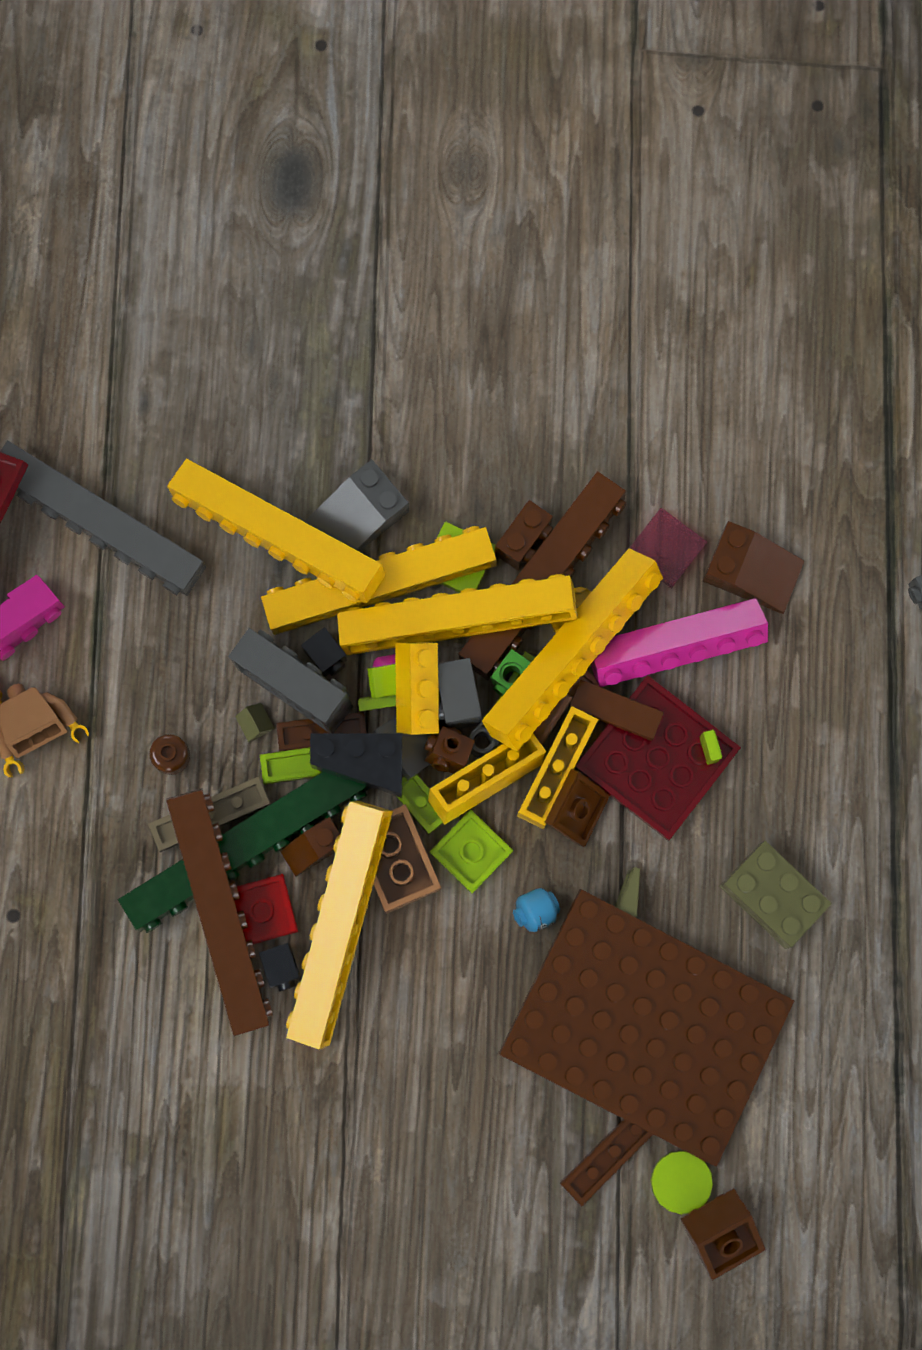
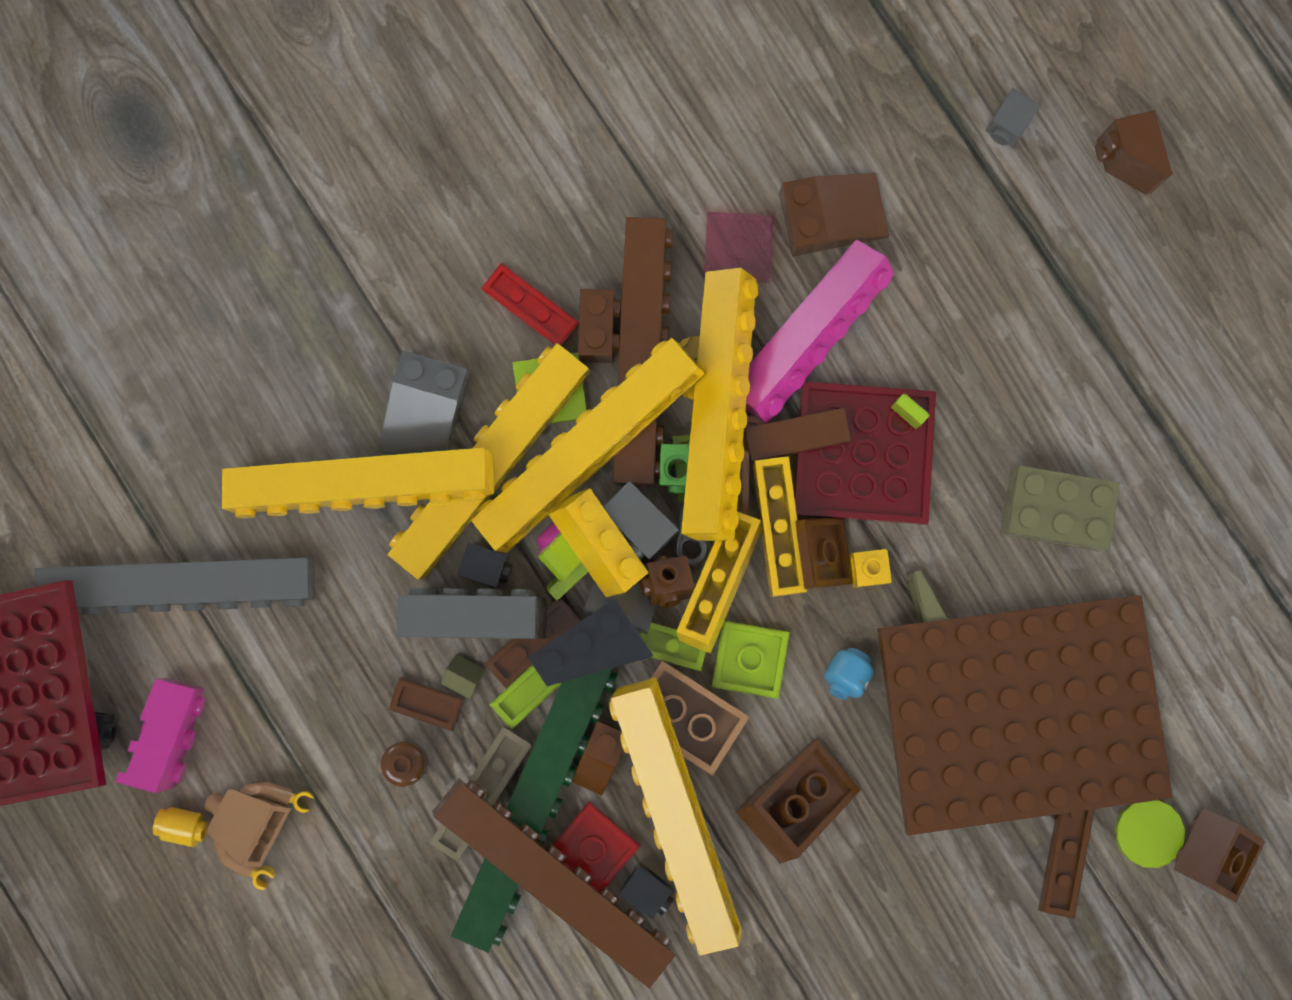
camera: 30 degrees left, 5 degrees up
none -> reddish brown tile [388,677,464,731]
none -> red tile [481,263,579,347]
none -> reddish brown slope [735,739,860,864]
none -> yellow brick [849,549,892,588]

